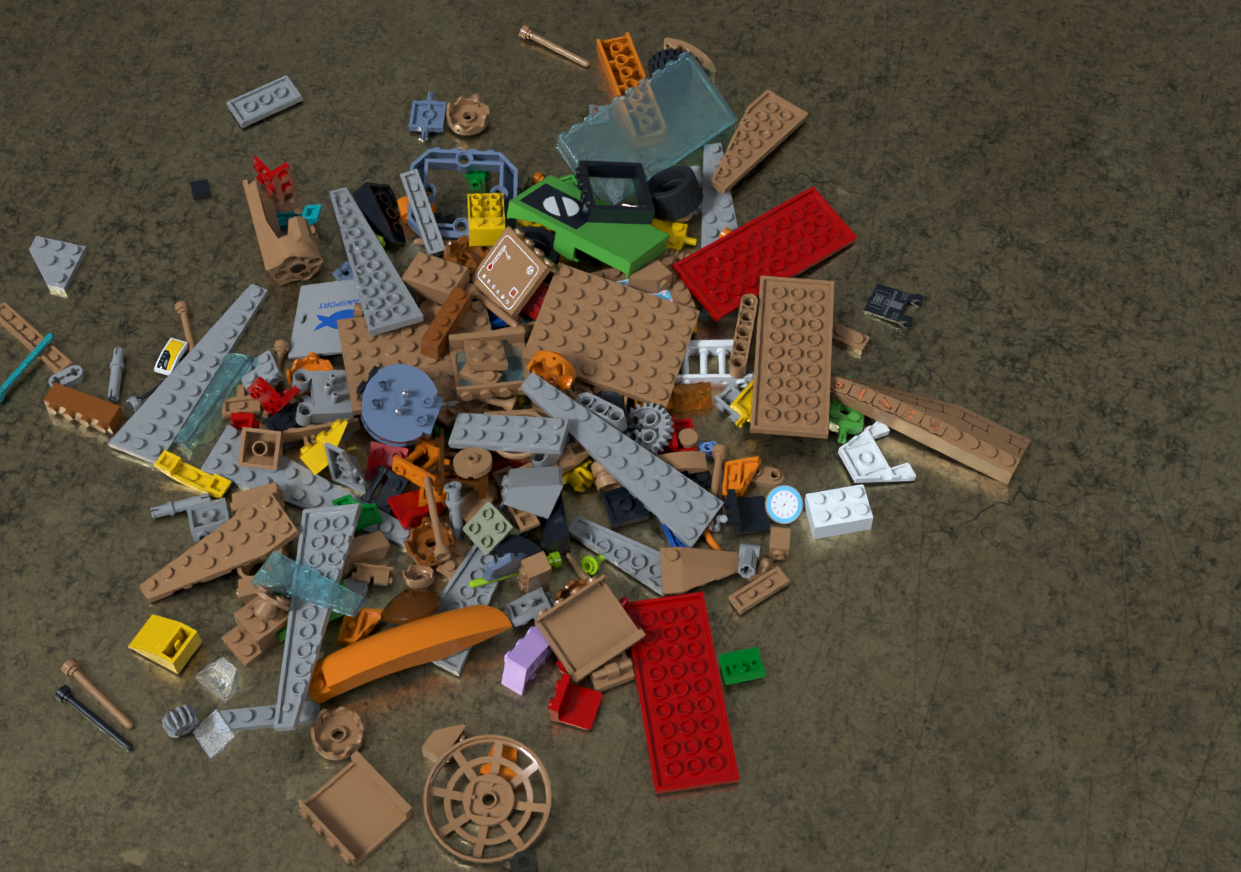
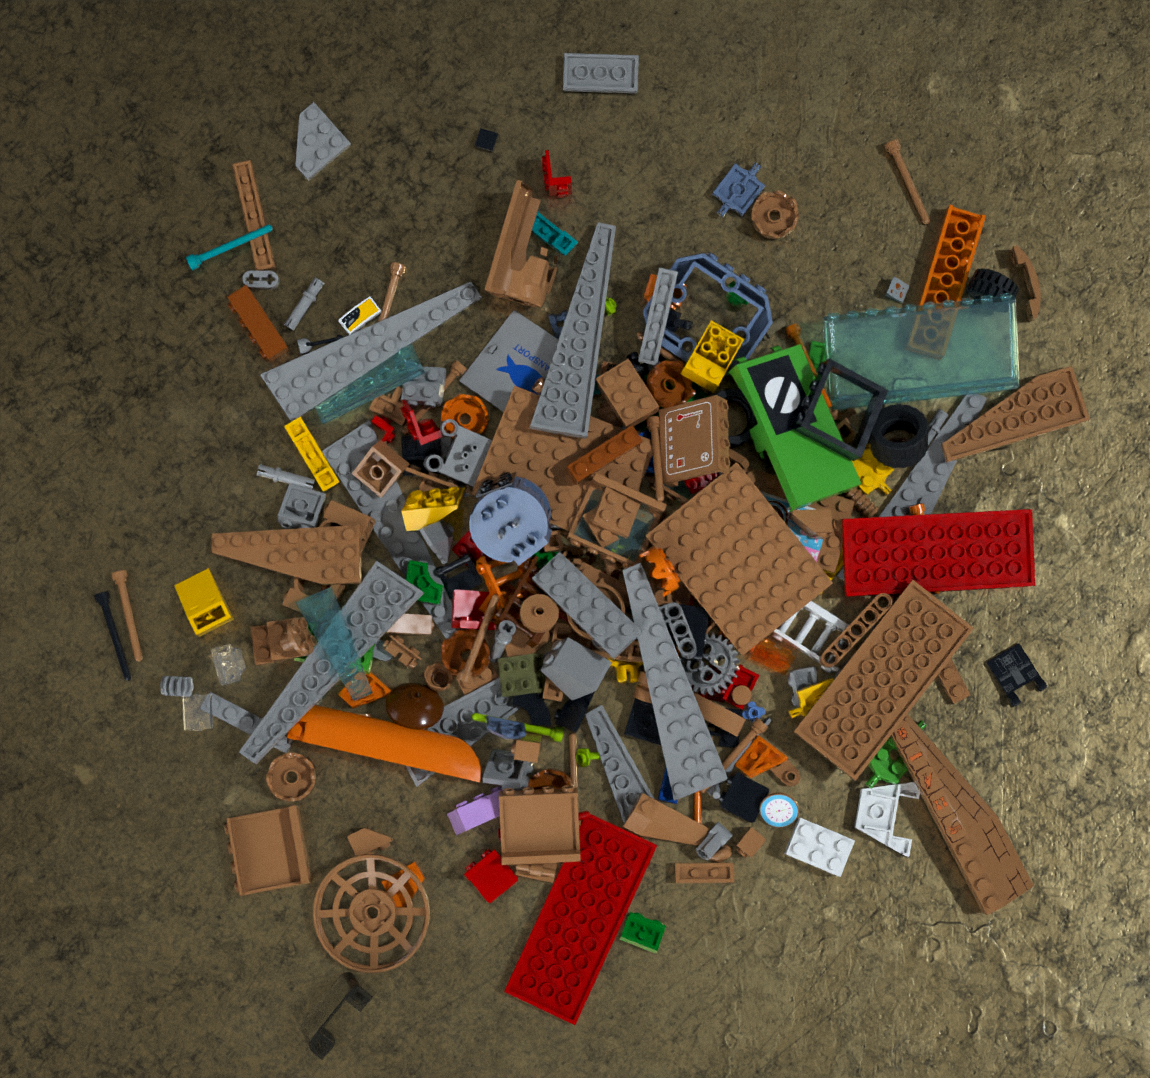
camera: 30 degrees right, 25 degrees up
black wedge [352,182,406,245] -> none

